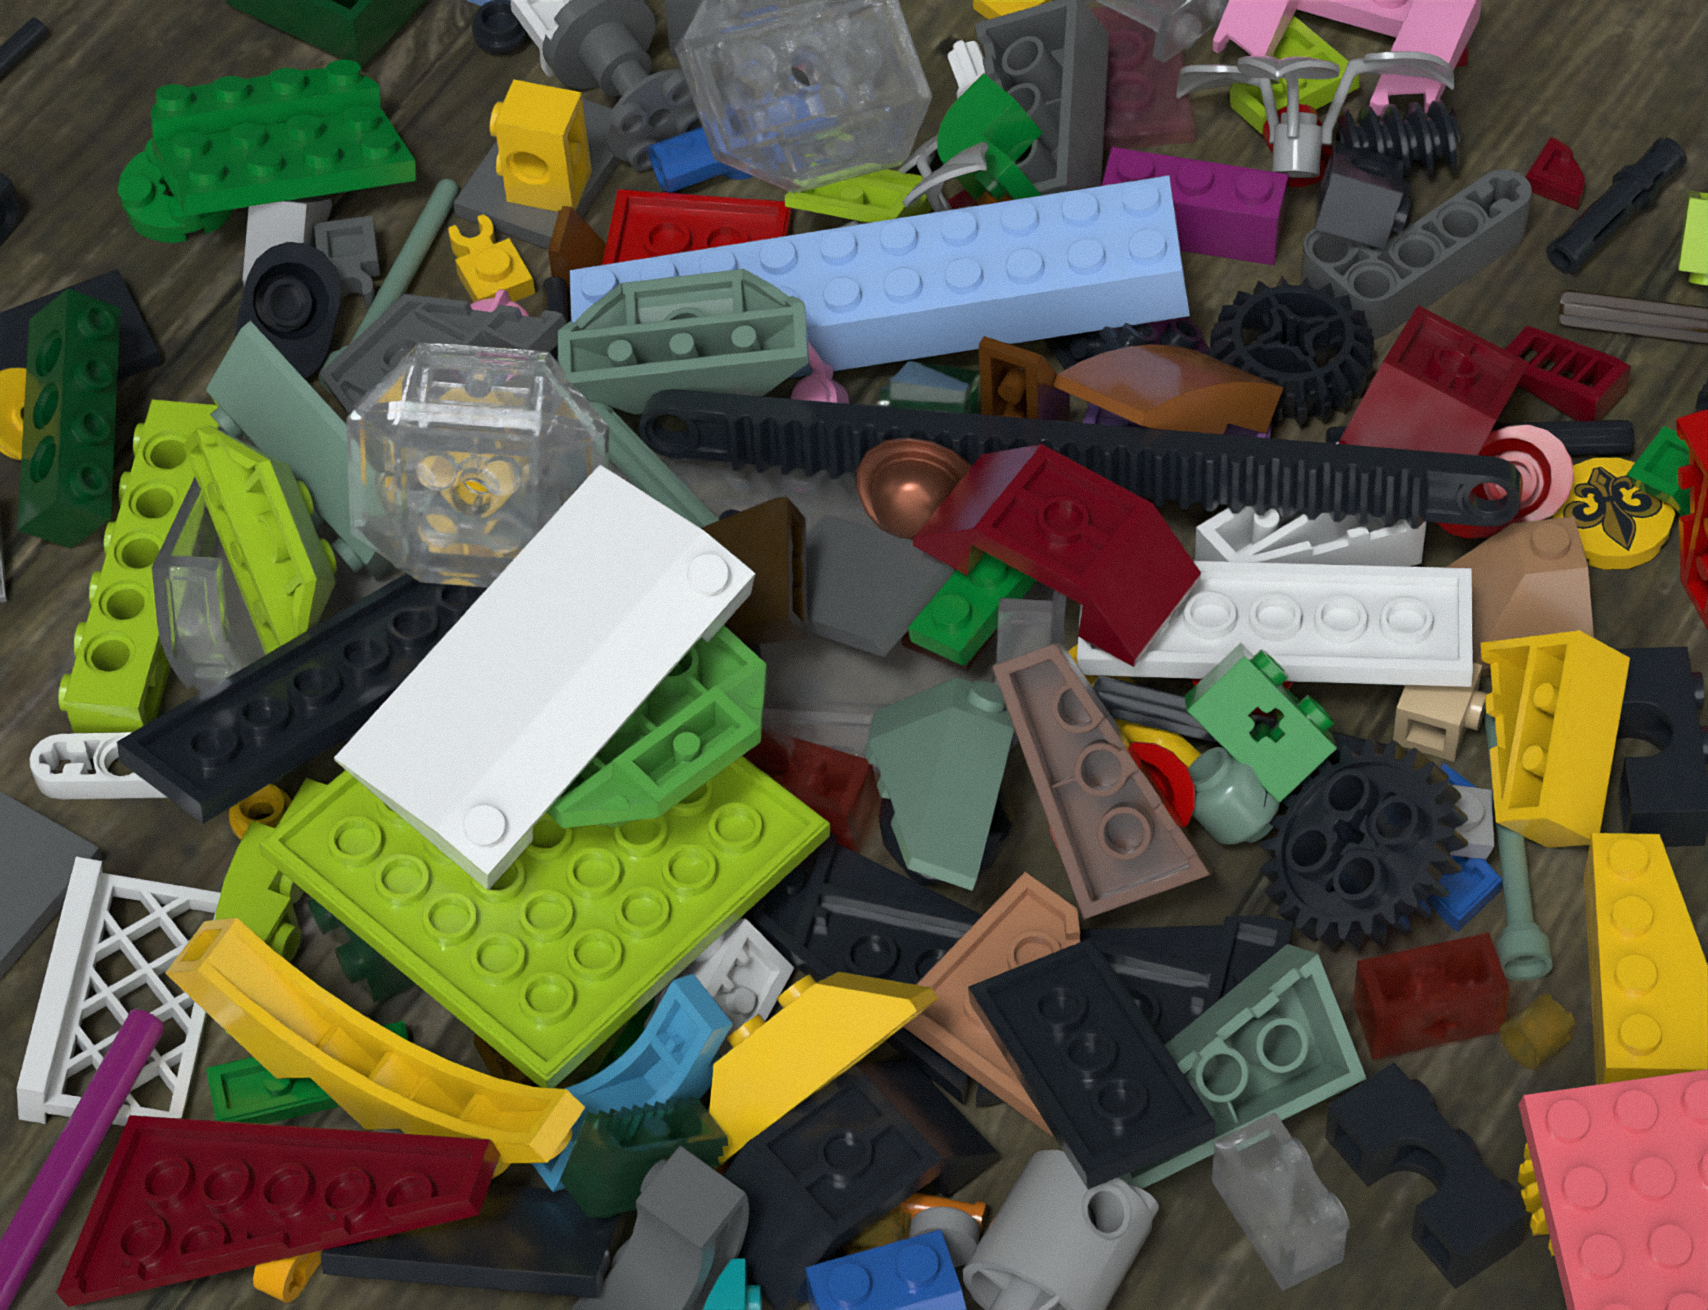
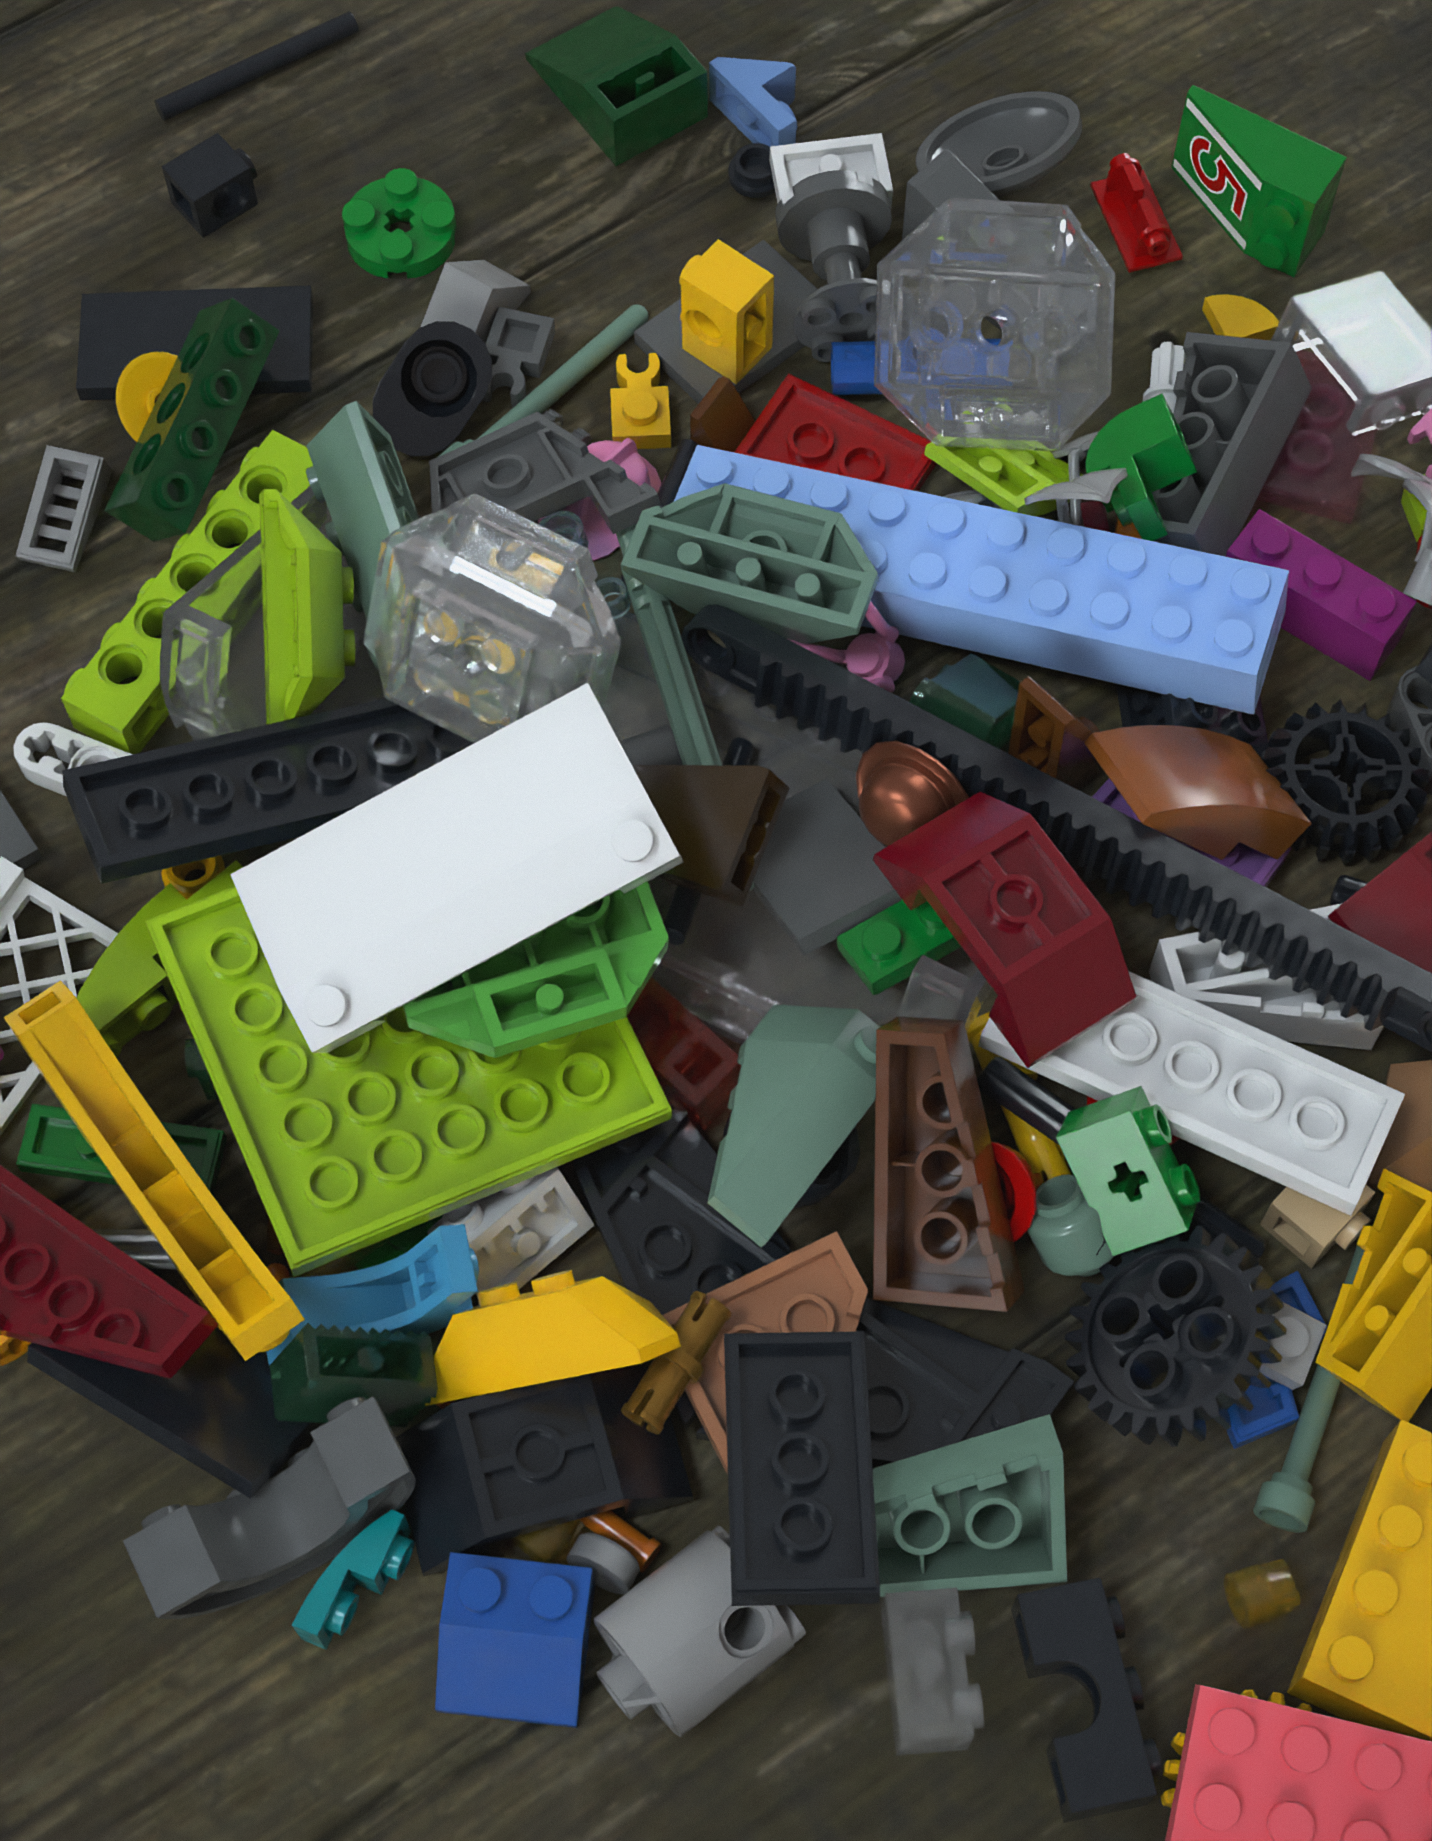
camera: 20 degrees right, 10 degrees up
green plate [151,60,416,216] -> none
clear red brick [1353,932,1510,1059] -> none
none -> pearl gold pin [621,1291,732,1434]

